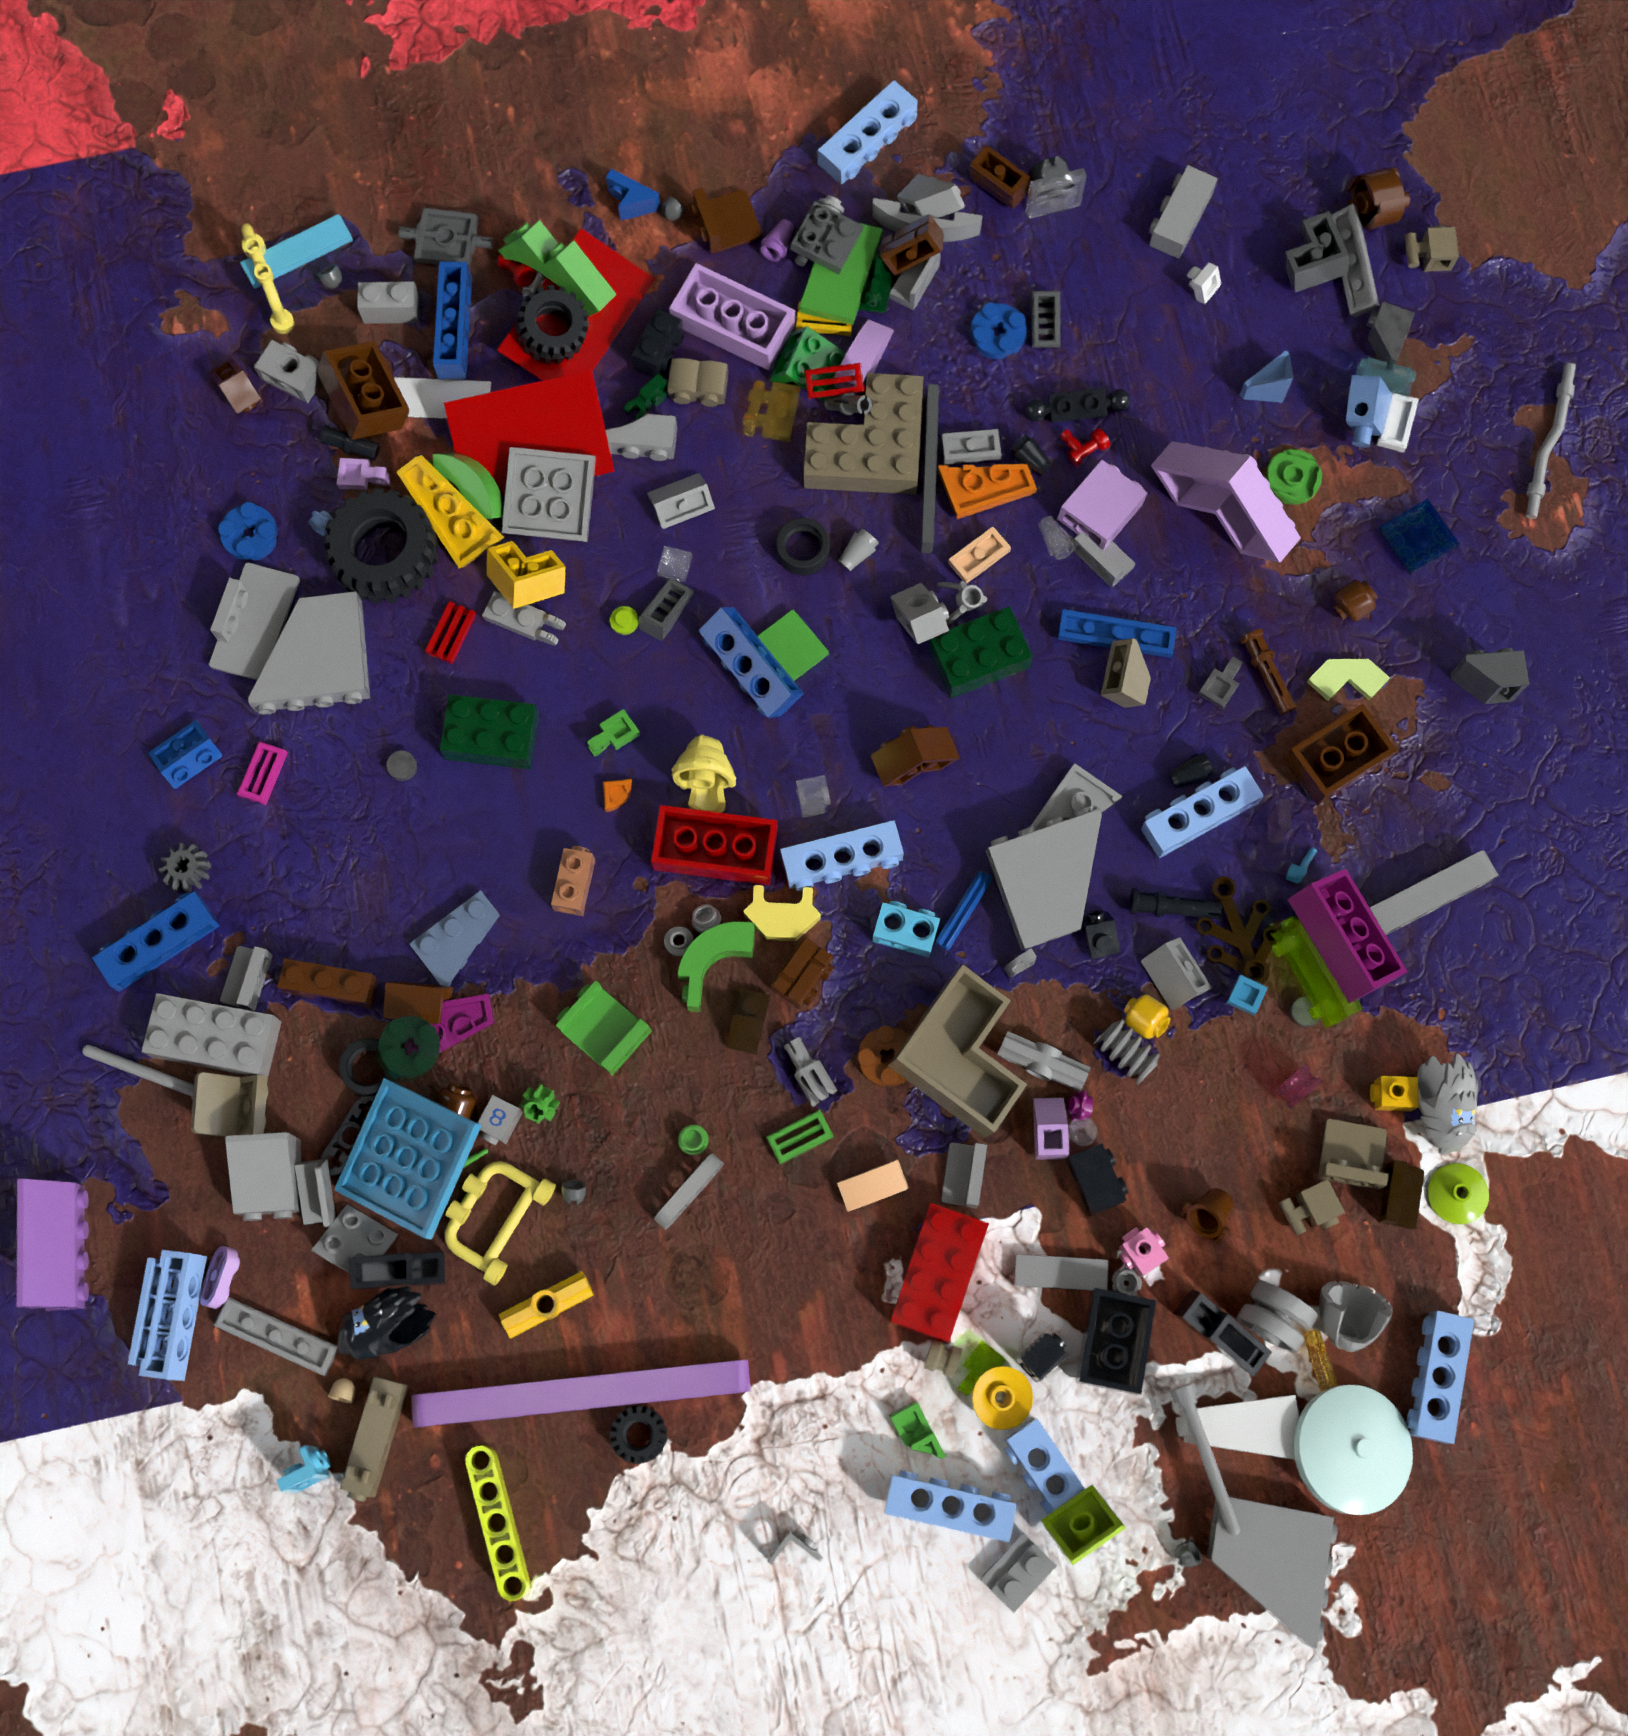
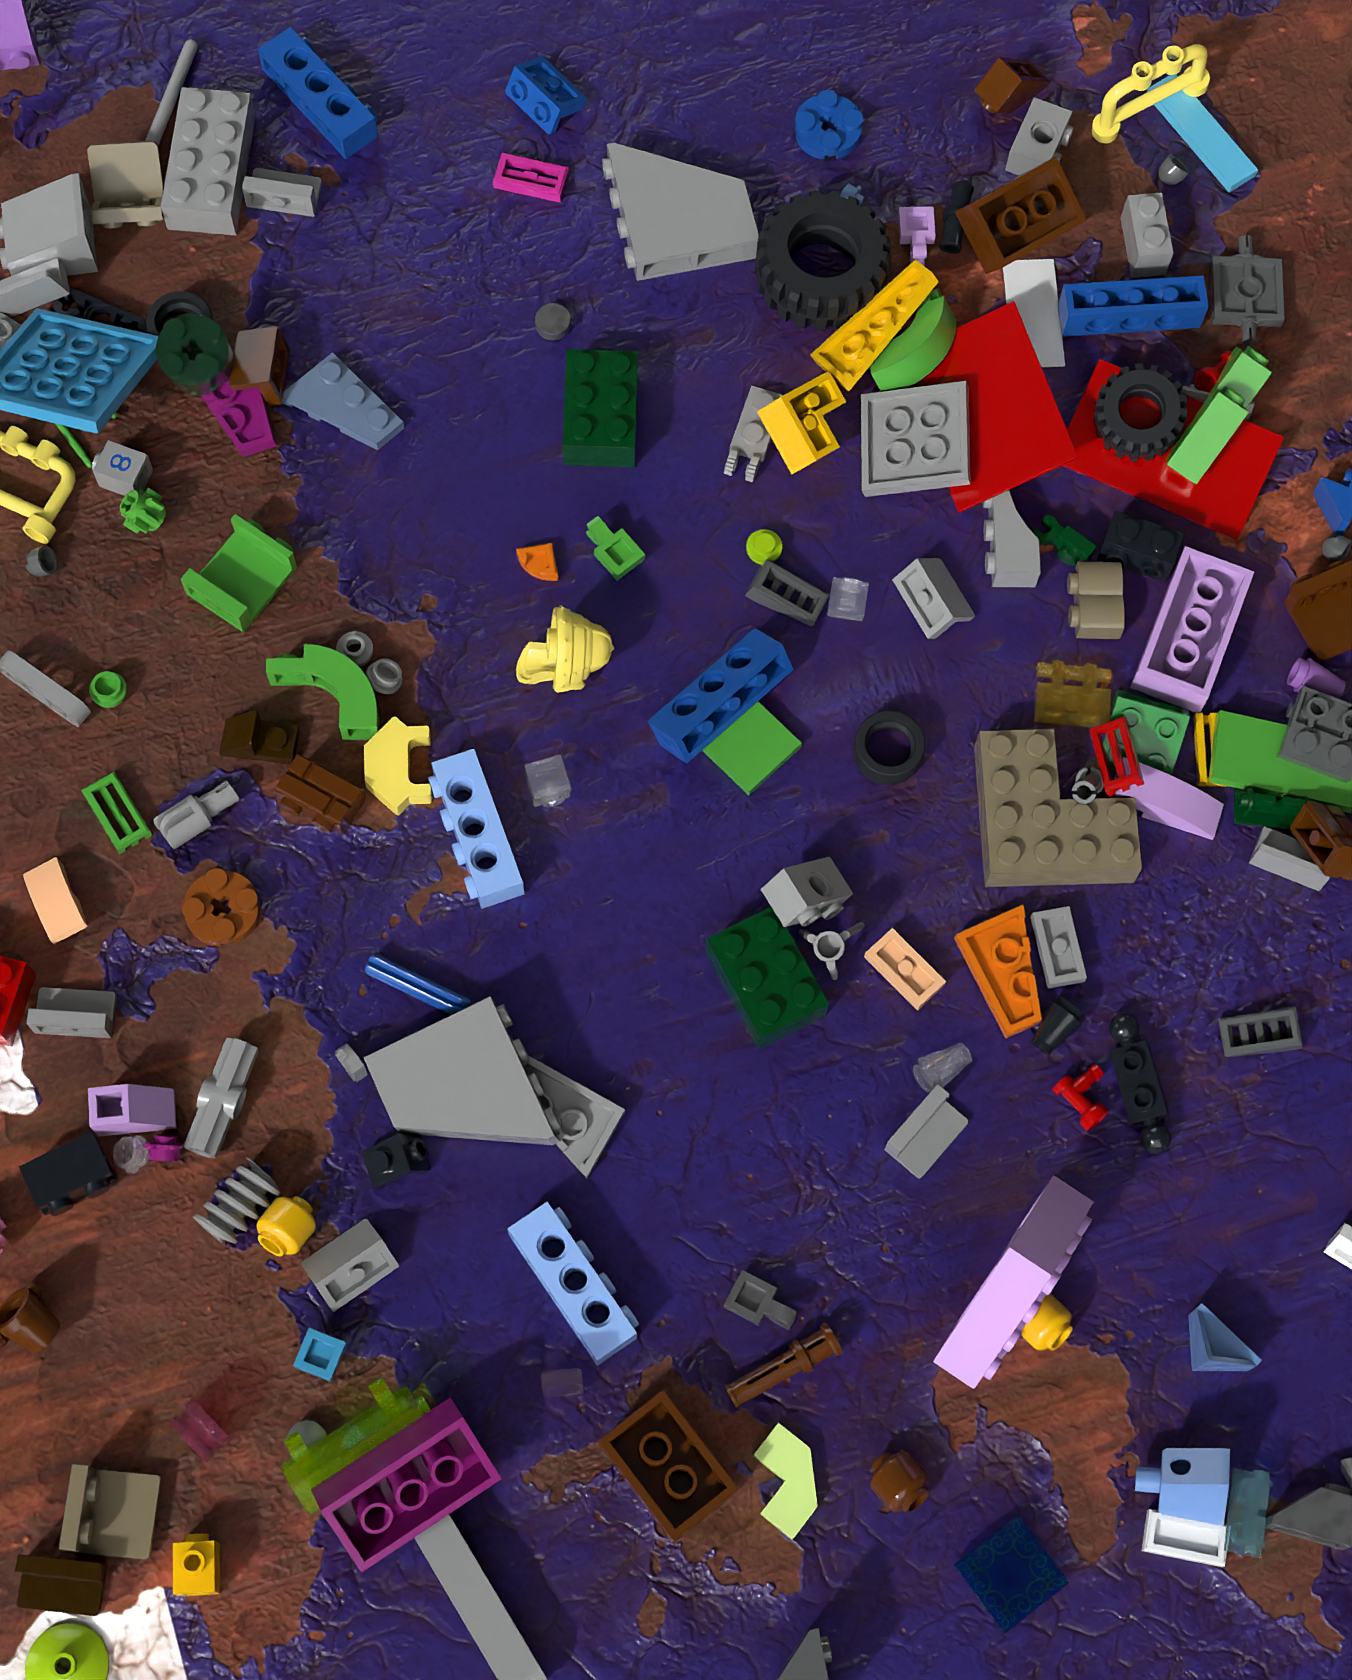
camera: 80 degrees right, 5 degrees down
dark grey gear [159,843,211,893] -> none
light grey bracket [209,563,300,681] -> none
reddish brown arch [277,958,379,1009] -> none
red tile [425,601,477,665] -> none
reddish brown head [436,1083,476,1119] -> none
nougat brick [551,846,596,916] -> none
red brick [651,805,778,885] -> none
light grey cone [838,528,878,572] -> none
reddish brown brick [870,725,960,787] -> none
medium azure brick [872,901,940,958] -> none
dark tan piece [888,965,1027,1138] -> none
dark grey tile [921,384,939,553] -> none
blue plate [970,302,1027,359] -> none
lavender brick [1057,460,1147,551] -> none
blue plate [1057,609,1177,658] -> none
dark tan slope [1101,638,1151,708] -> none
black pin [1129,888,1222,920] -> none
black cone [1168,752,1214,788] -> none
dark brown plant [1195,876,1281,985] -> none
bright green tile [1265,449,1322,505] -> none
dark tan brick [1279,1179,1345,1236] -> none
dark azure hand [1286,847,1317,883] -> none
light grey head [1417,1053,1478,1155] -> none

